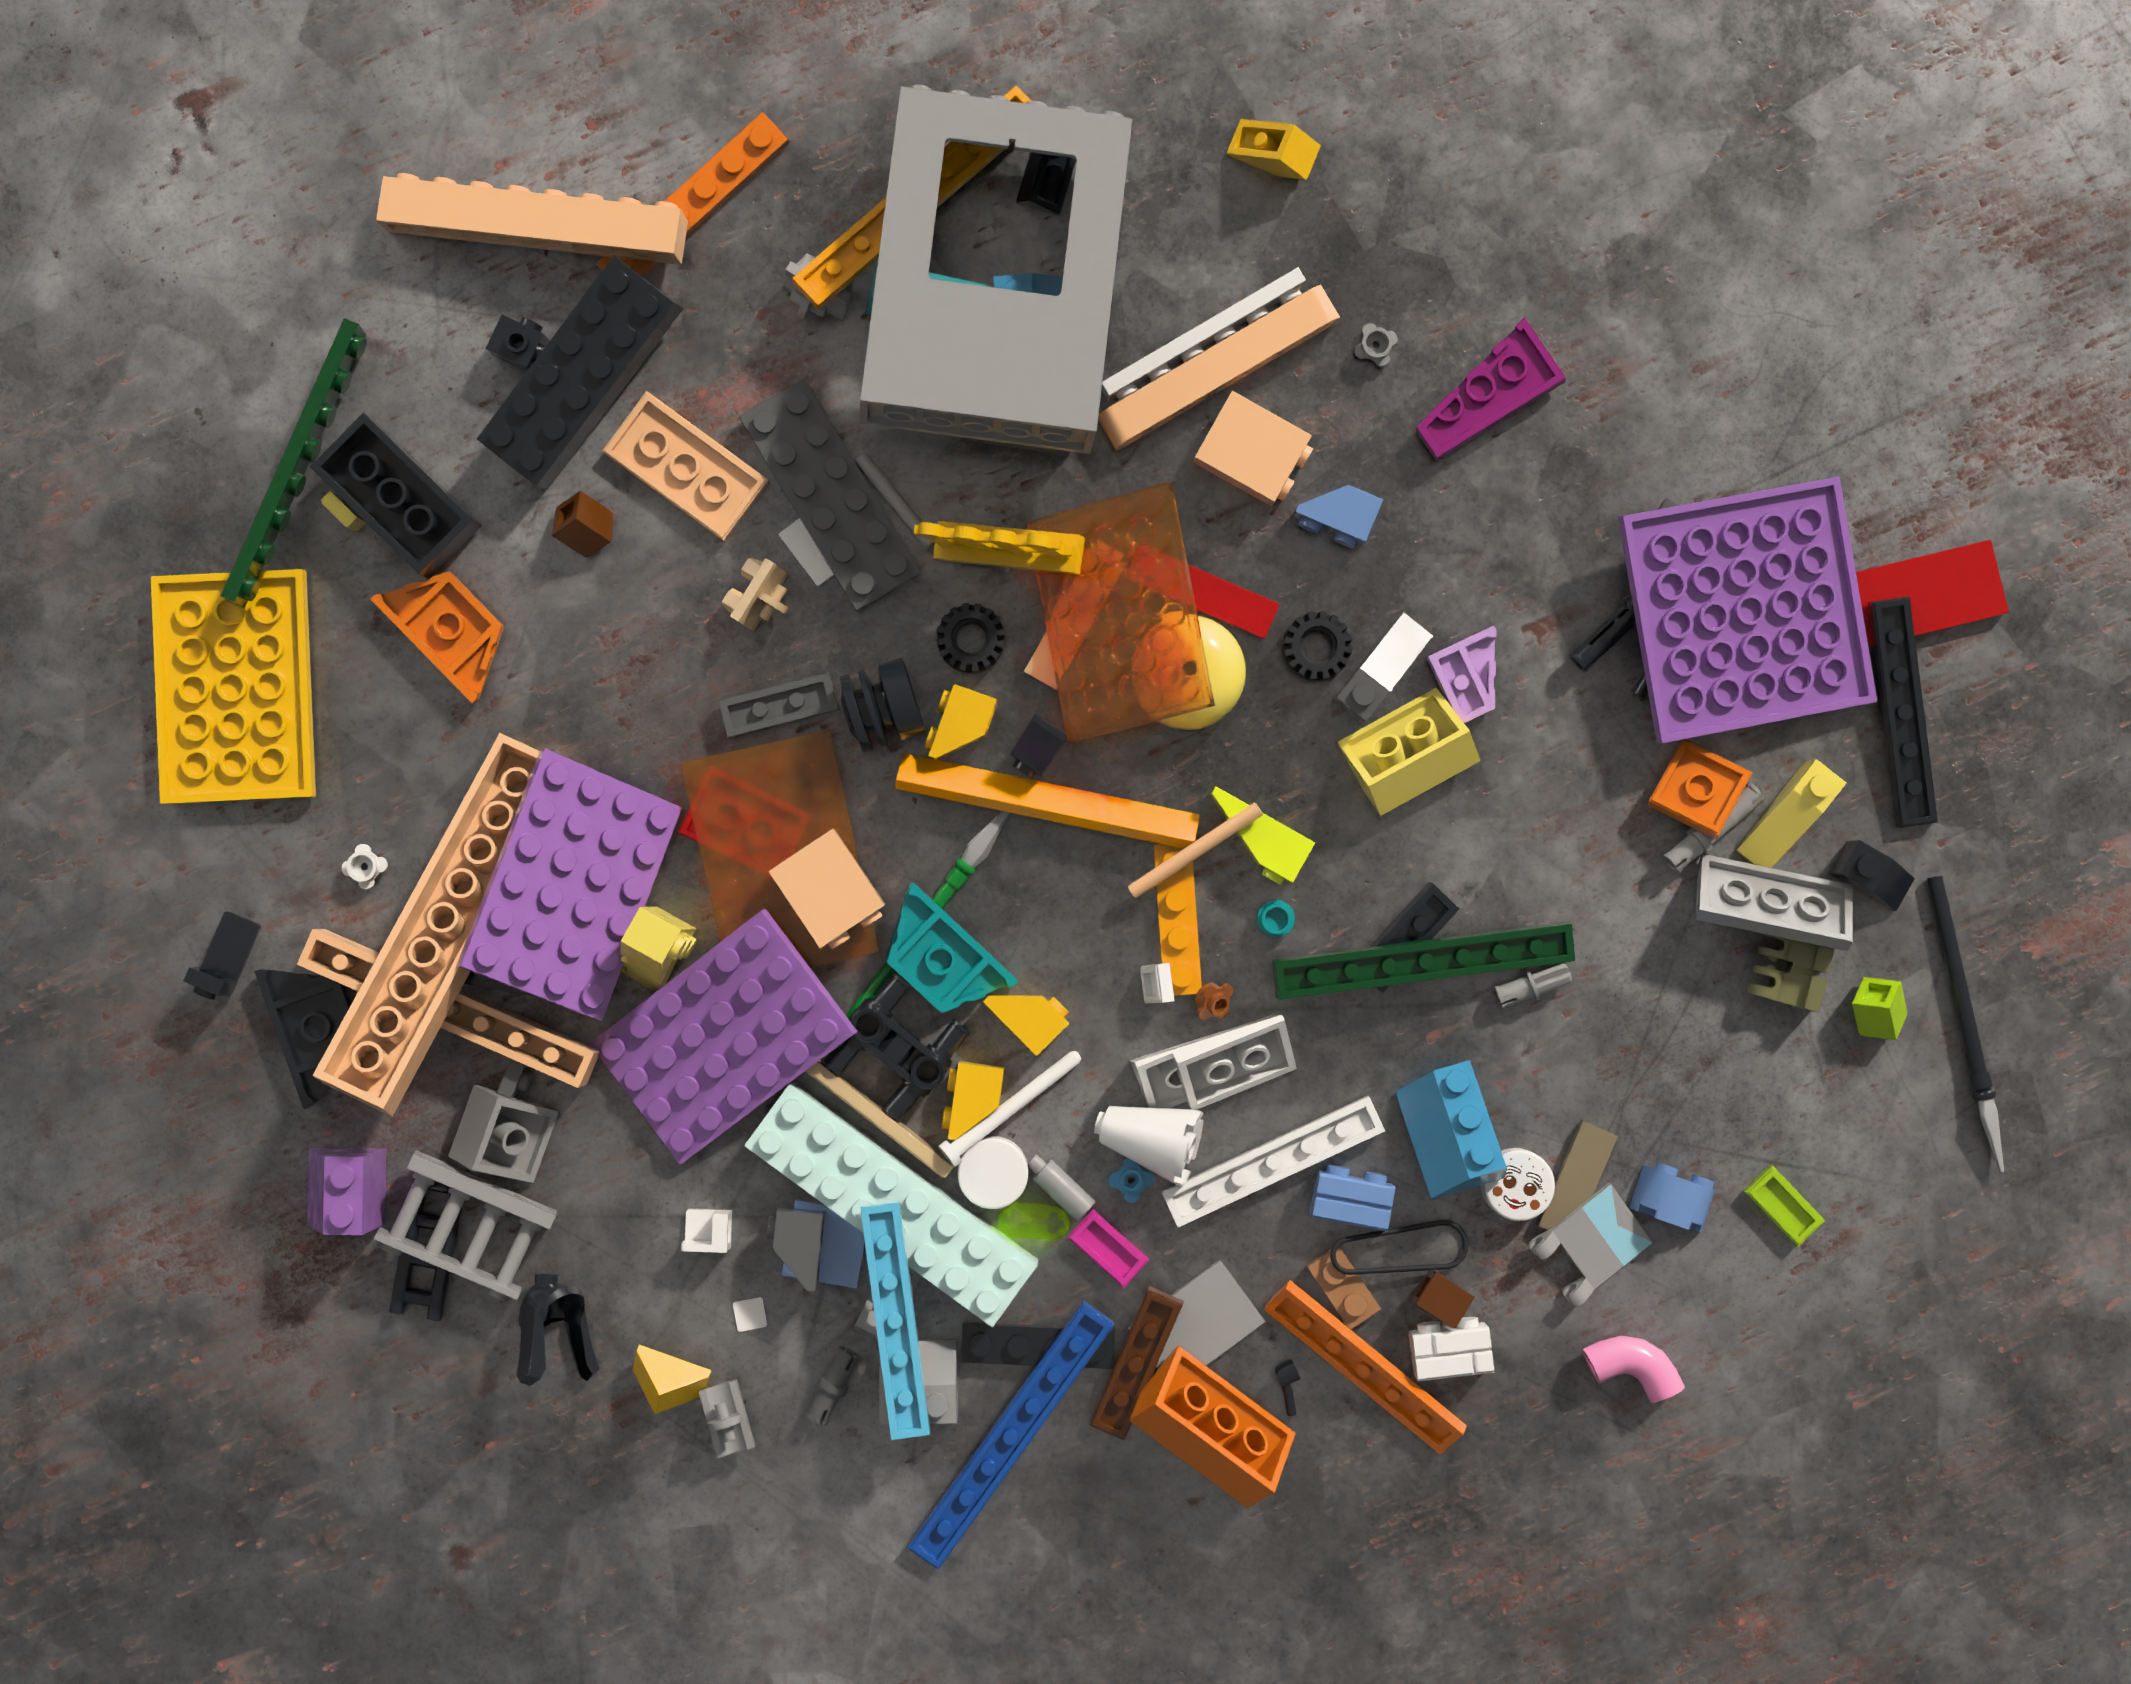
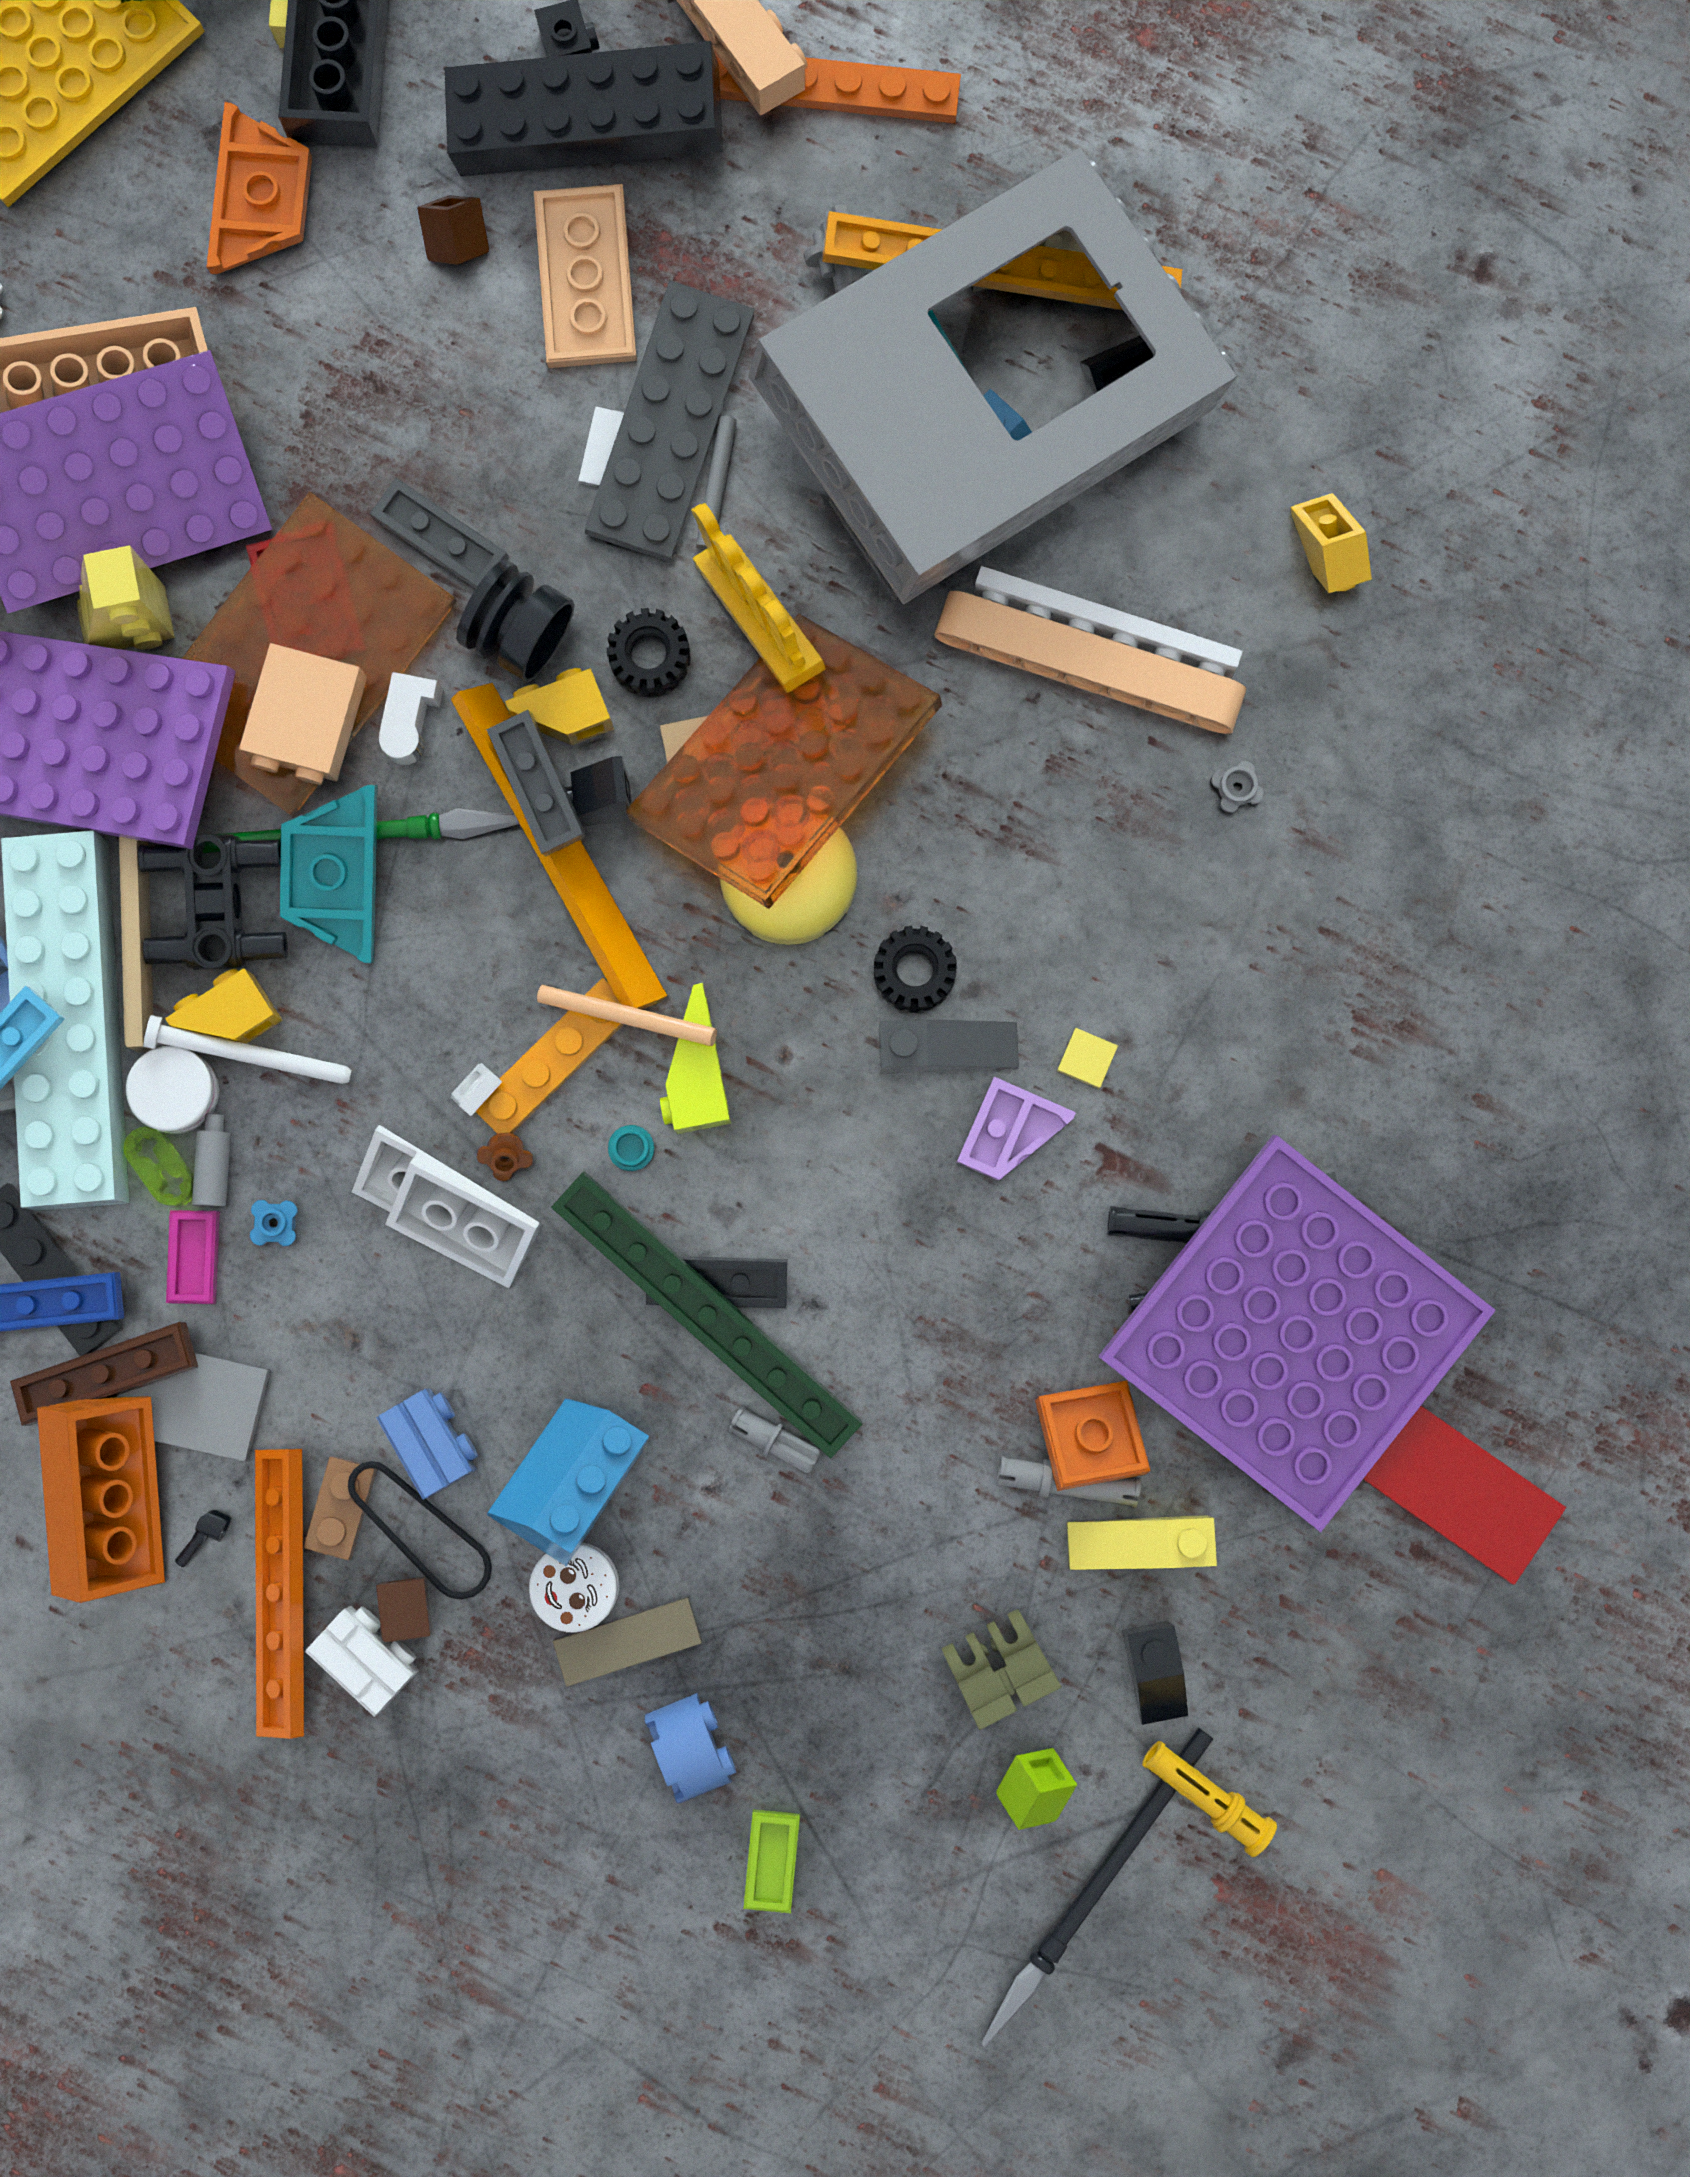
camera: 50 degrees right, 5 degrees down
tan hips [721,558,789,632] -> none
yellow slope [983,995,1069,1056] -> none
white cone [1094,1106,1204,1186] -> none
red tile [1126,544,1280,639] -> none
white plate [1161,1096,1385,1227] -> none
light nougat brick [1193,391,1313,507] -> none
medium blue slope [1293,485,1383,548] -> none
light yellow slope [1337,688,1480,816] -> none
magenta wing [1416,317,1566,462] -> none
light grey flag [1528,1183,1653,1306] -> none
bright pink cylinder [1582,1336,1685,1403] -> none
light grey plate [1695,854,1853,951] -> none
black tile [1868,596,1938,828] -> none
none -> white leg [379,672,443,765]
none -> dark grey plate [486,710,587,856]
none -> light yellow tile [1057,1028,1118,1089]
none -> yellow pin [1142,1741,1277,1857]

